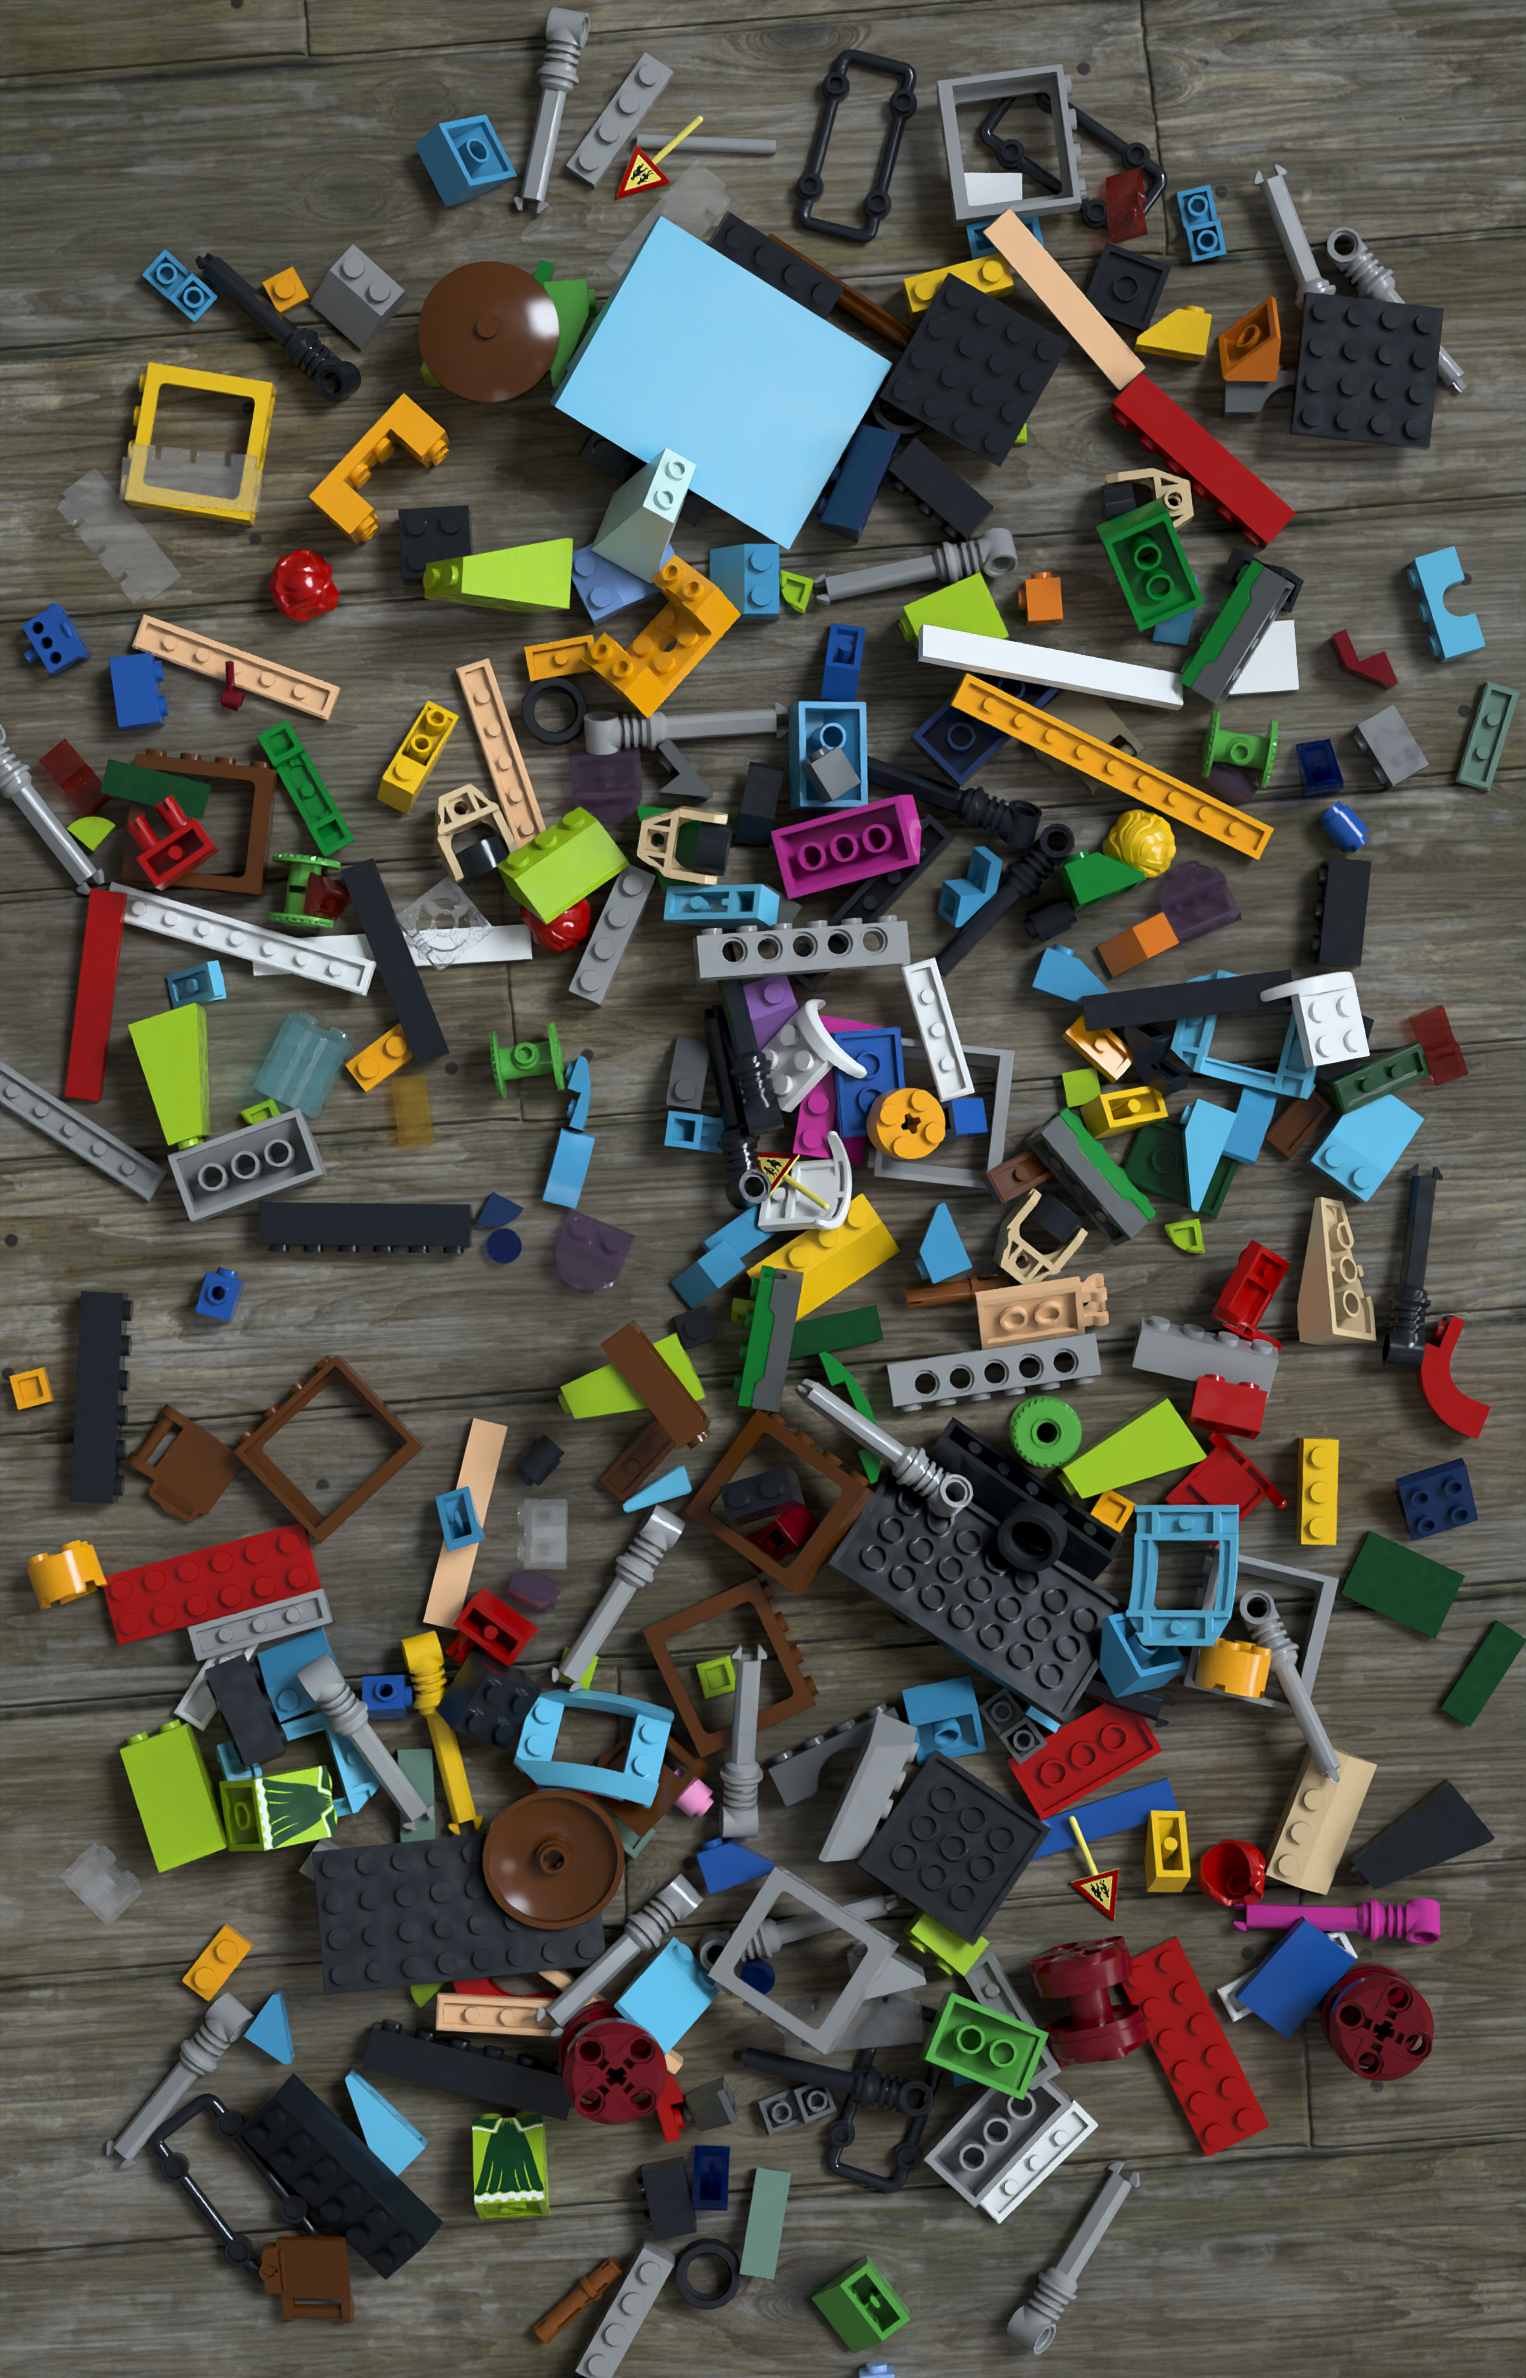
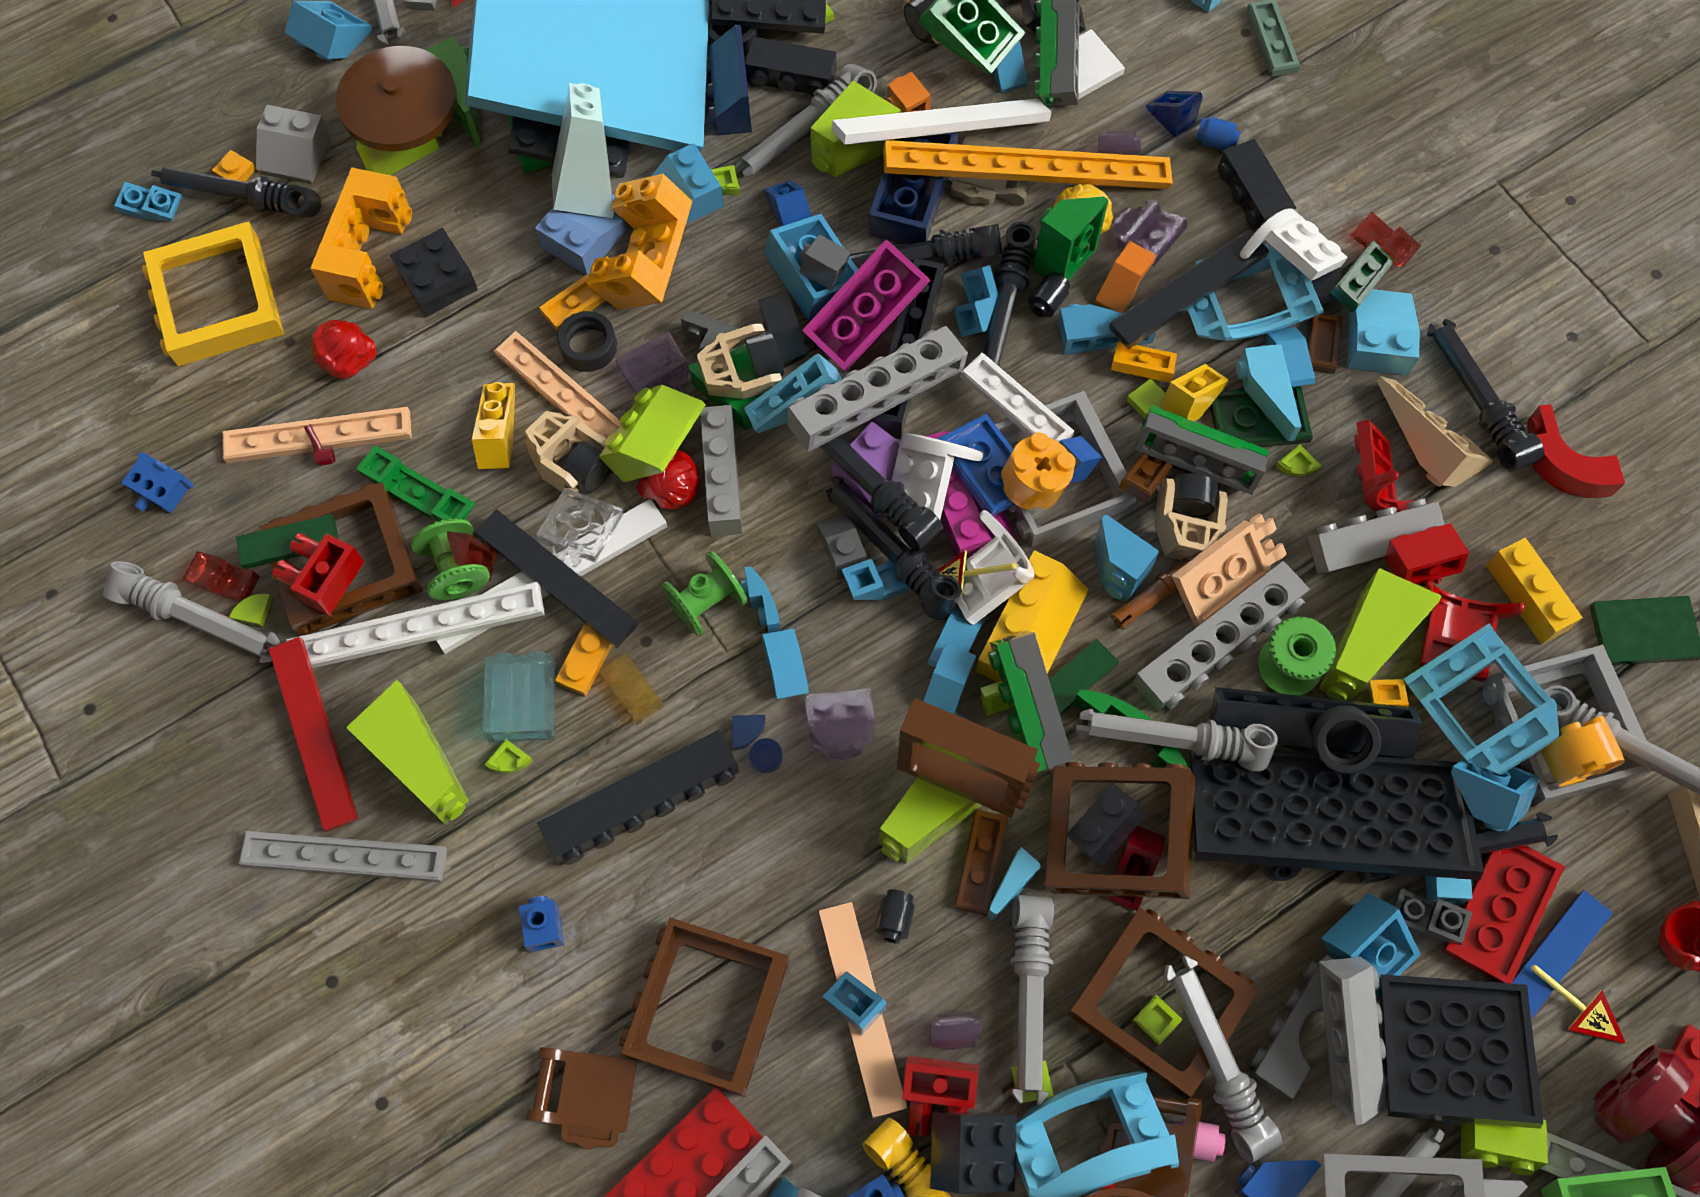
camera: 25 degrees left, 20 degrees down
light orange plate [9,1367,54,1410] -> none
clear windscreen [56,468,182,605] -> none
black brick [71,1291,134,1504] -> none
blue brick [109,652,169,731] -> none
clear windscreen [119,444,263,513] -> none
medium azure slope [166,960,226,1009] -> none
light grey slope [167,1108,328,1224] -> none
lime slope [423,538,573,614] -> none
clear brick [517,1497,568,1570] -> none
light grey piece [584,703,788,755] -> none
black slope [1124,1023,1190,1095] -> none
yellow slope [1144,1810,1191,1892] -> none
bright green hose [1201,710,1278,788] -> none
dark red slope [1328,629,1398,690] -> none
flat silver brick [1352,704,1429,789] -> none
dark blue plate [1395,1458,1478,1541] -> none

